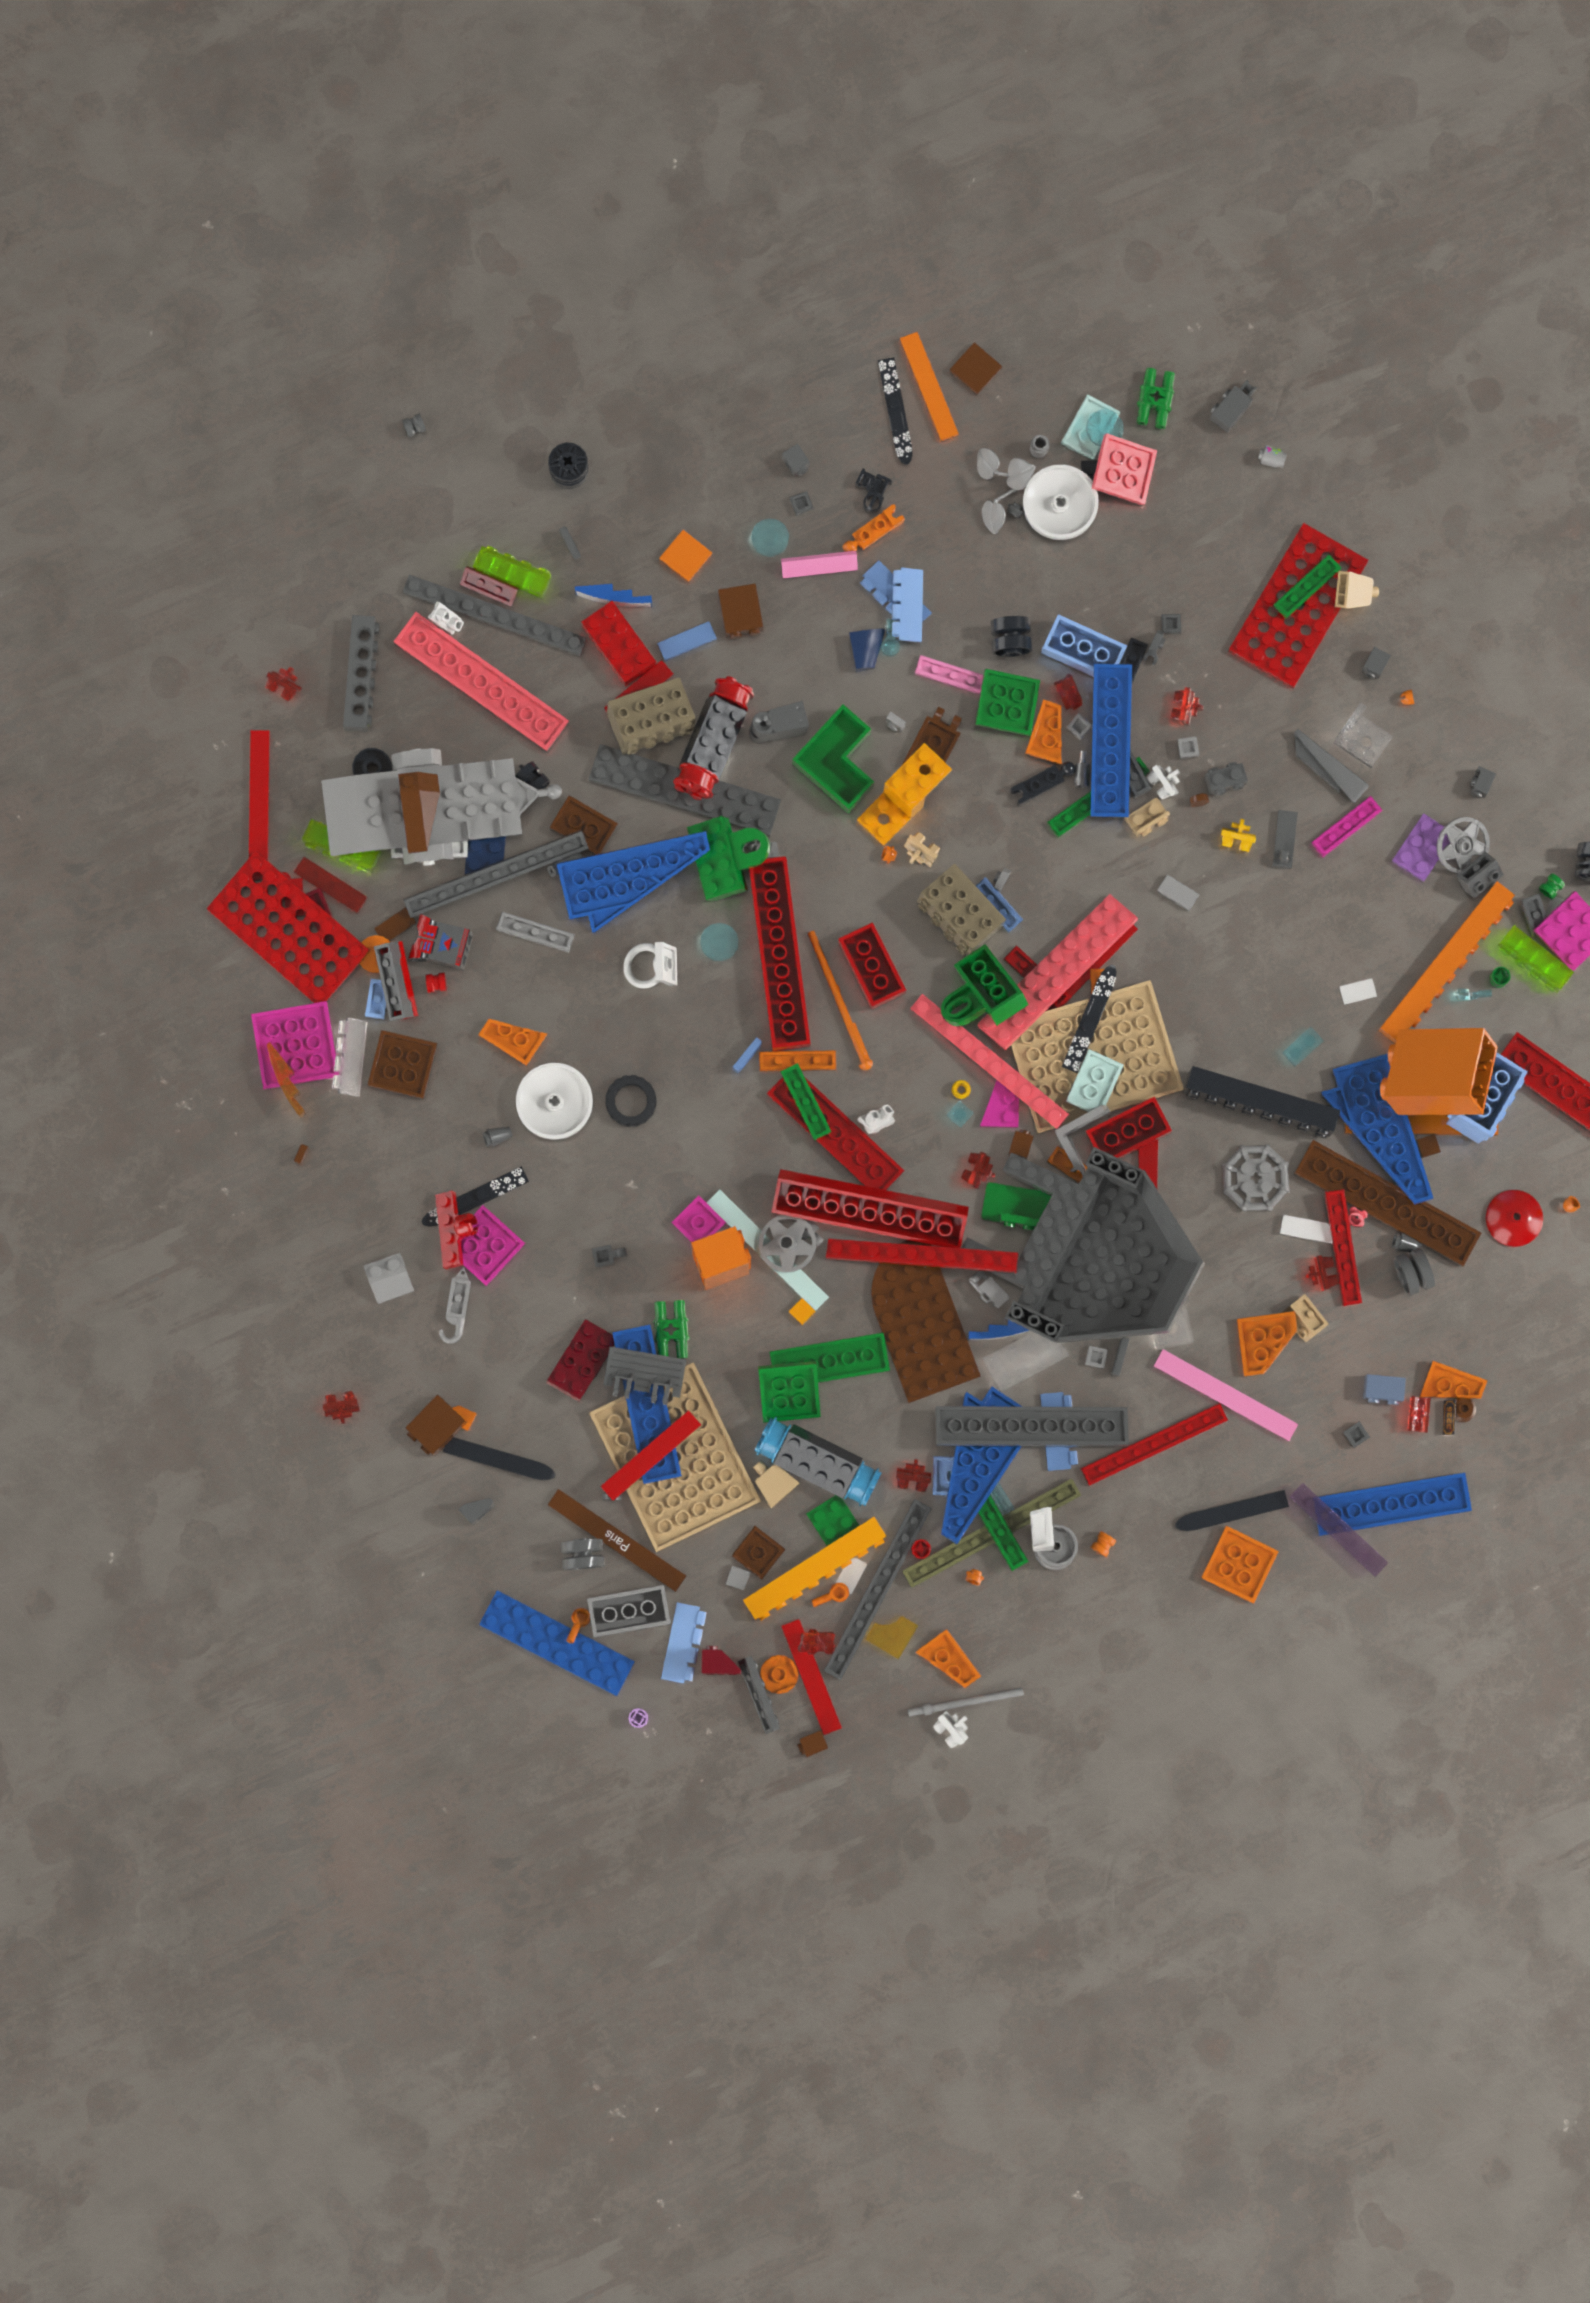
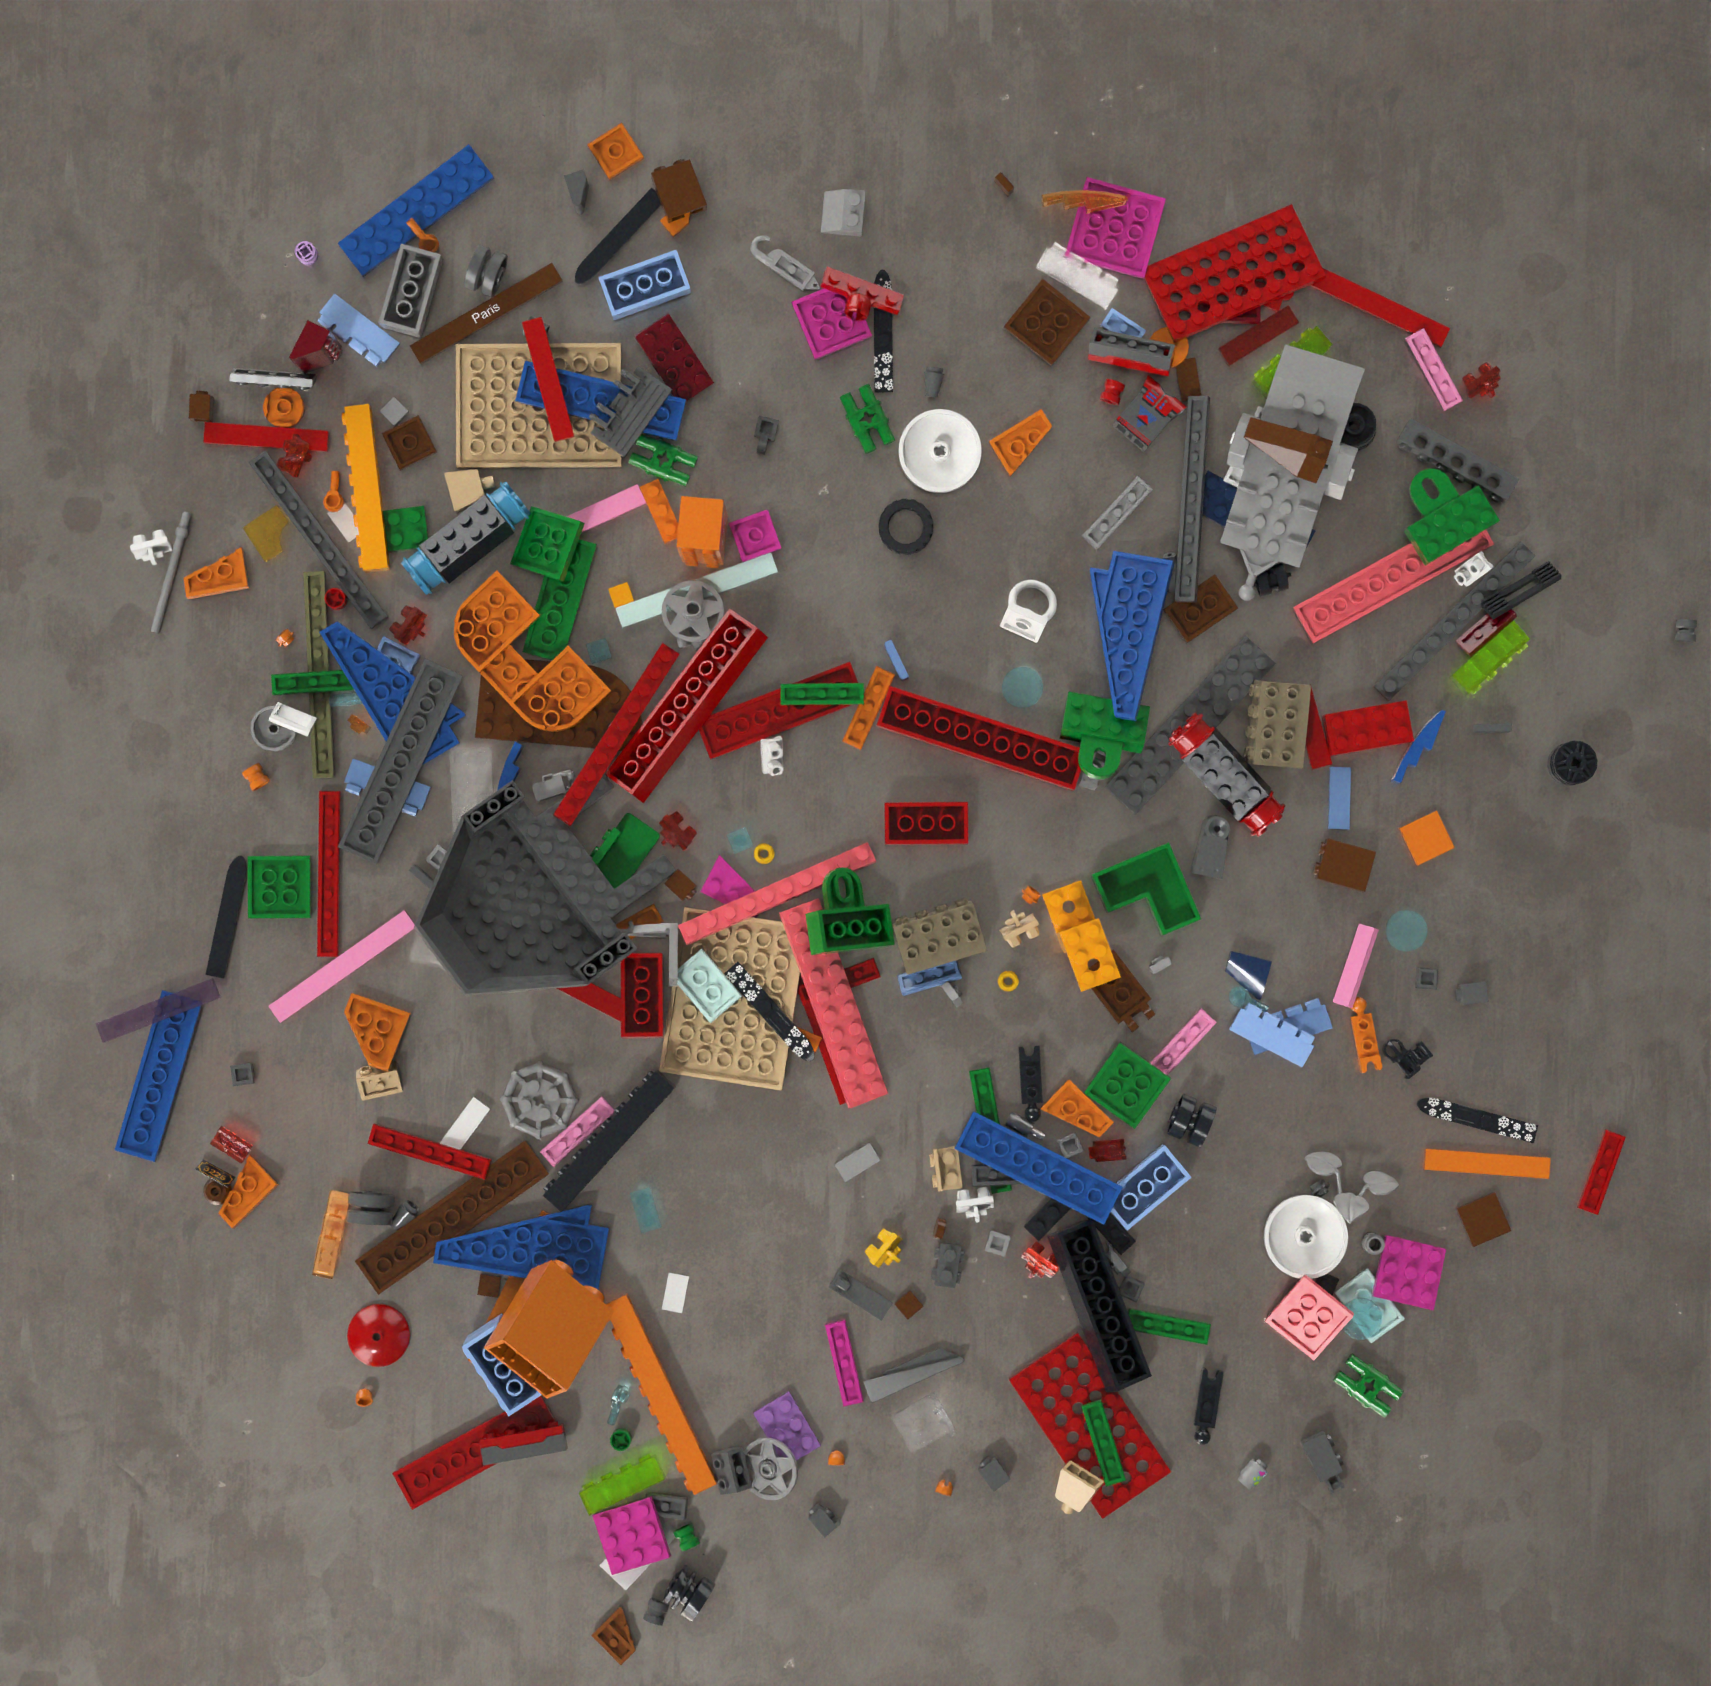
camera: 120 degrees right, 5 degrees up
clear red hips [322,1391,360,1424] -> none
orange bar [807,930,873,1070] -> none
orange plate [1201,1526,1279,1604] -> none
clear red hips [1305,1255,1339,1292] -> none
coral plate [1349,1207,1368,1227] -> none
sand blue brick [1363,1374,1406,1405] -> none
none -> green plate [248,856,311,919]
none -> clear orange slope [312,1190,349,1279]
none -> clear orange plate [347,714,371,734]
none -> orange plate [454,570,611,732]
none -> piece [479,1421,568,1466]
none -> bright pink tile [540,1096,615,1167]
none -> bright pink tile [567,484,647,533]
none -> clear light blue plate [586,638,612,664]
none -> orange tile [587,123,644,180]
none -> light blue brick [598,250,691,320]
none -> orange plate [640,479,678,544]
none -> orange hinge [828,1451,845,1465]
none -> green pin [840,384,895,454]
none -> reddish brown tile [894,1290,924,1320]
none -> yellow plate [998,971,1019,992]
none -> black plate [1024,1198,1071,1241]
none -> black brick [1047,1219,1152,1393]
none -> green tile [1128,1308,1211,1345]
none -> black plate [1193,1367,1223,1445]
none -> dark pink plate [1372,1235,1446,1310]
none -> green brick [1404,468,1500,566]
none -> bright pink tile [1405,328,1463,411]
none -> black container [1481,561,1561,620]
none -> red tile [1577,1130,1626,1215]

